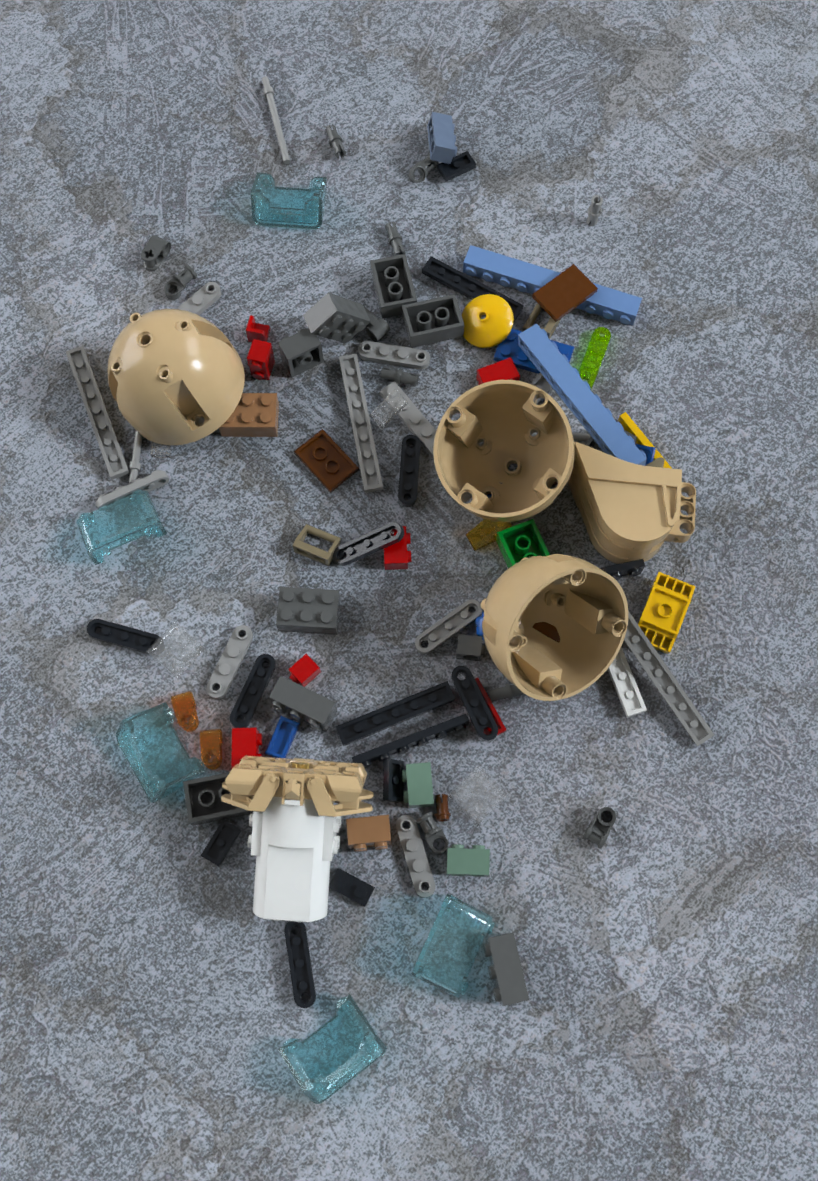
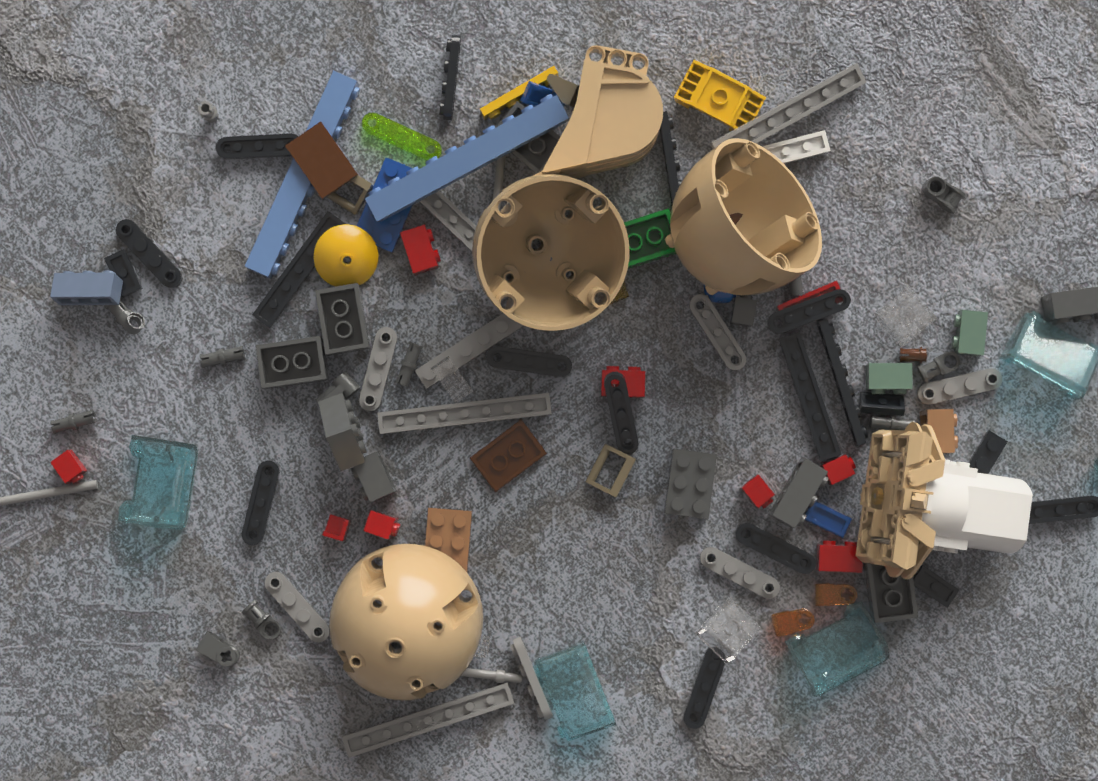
camera: 85 degrees left, 15 degrees up
none -> red brick [50,450,87,485]
none -> black plate [116,219,182,288]
none -> black plate [216,133,298,159]
none -> black plate [241,460,280,545]
none -> black plate [439,35,461,121]
none -> red brick [820,454,856,485]
none -> dark grey pin [869,415,915,430]

